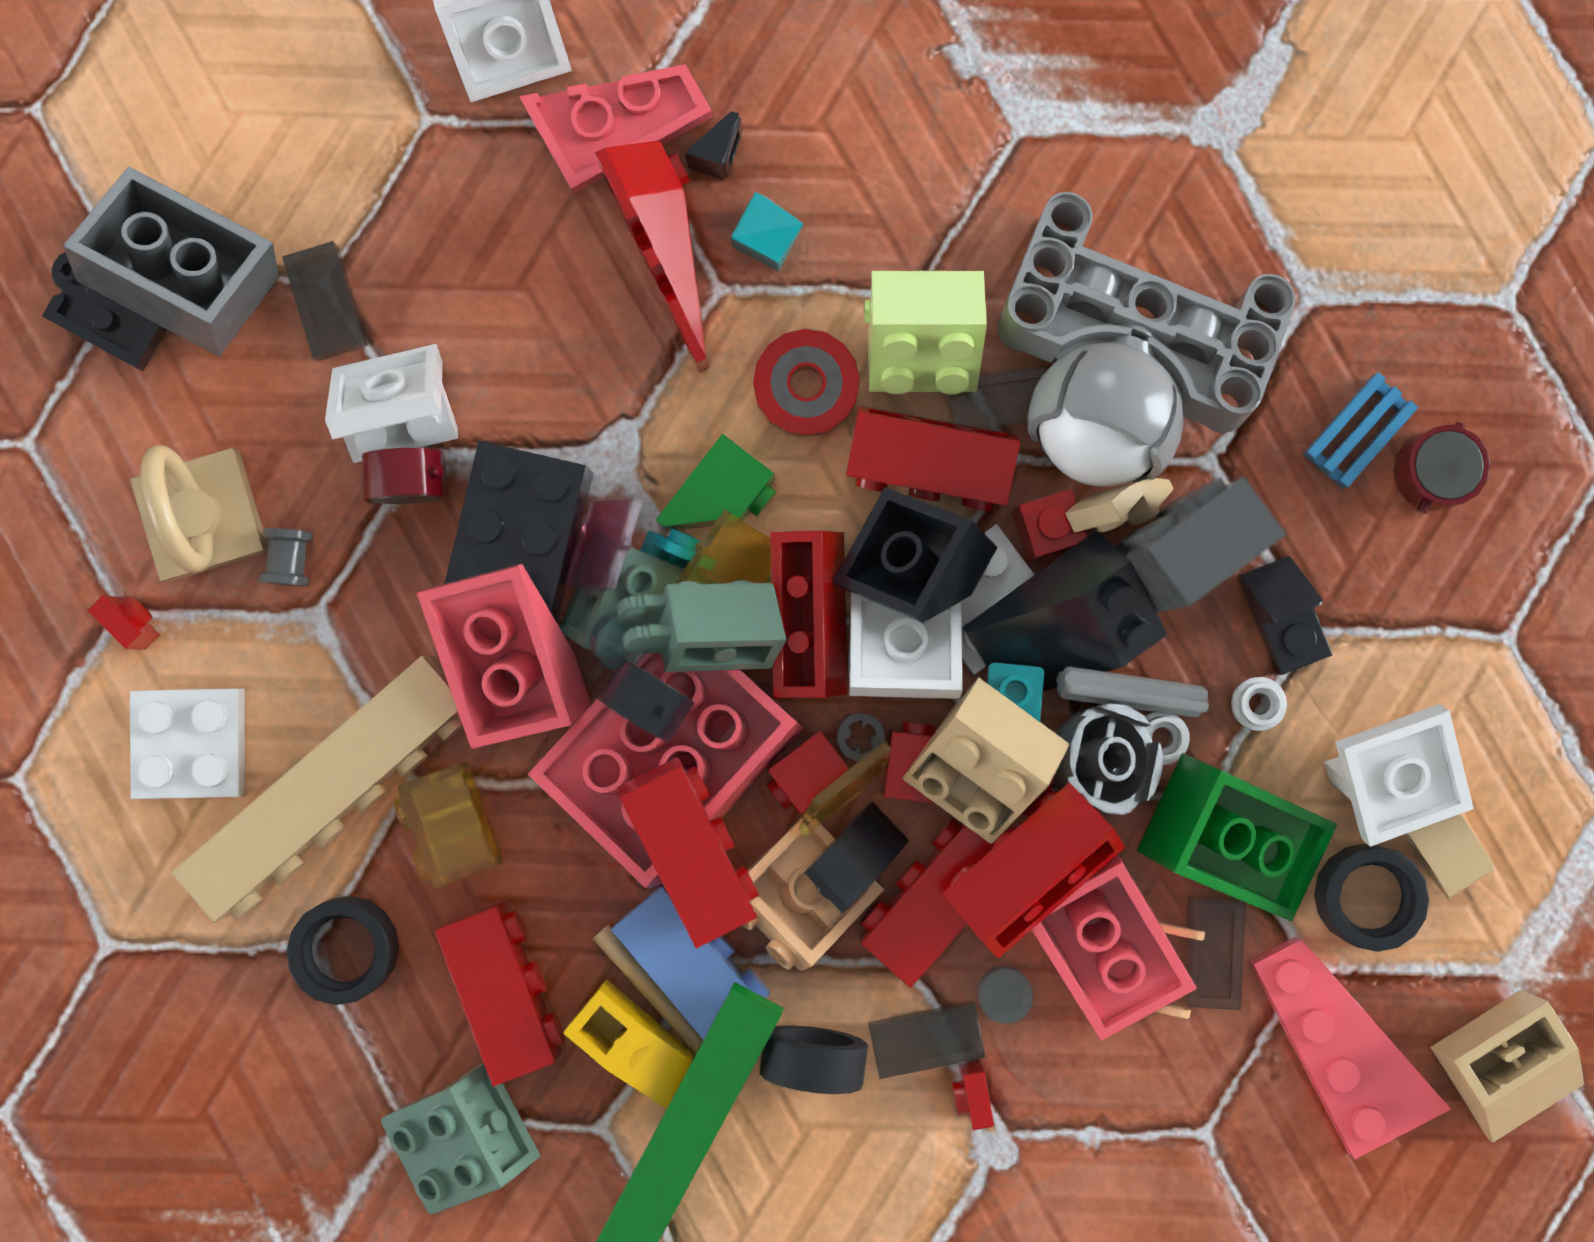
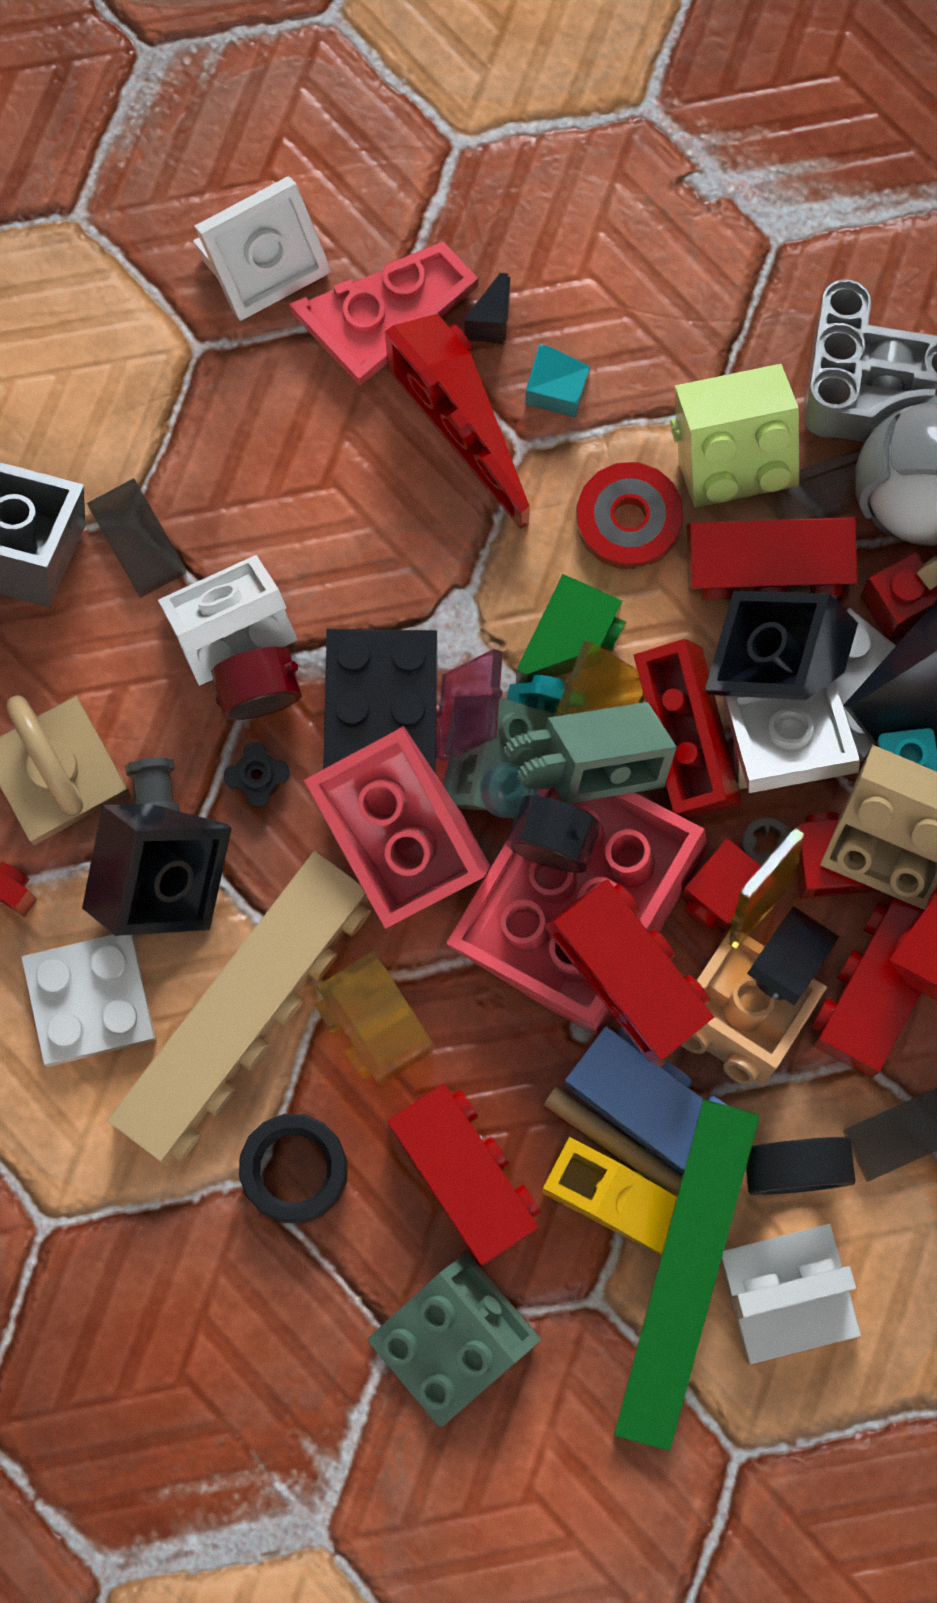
camera: 15 degrees left, 10 degrees down
none -> black slope [82,804,232,936]
none -> black plate [224,742,290,807]
none -> white bracket [721,1224,861,1365]

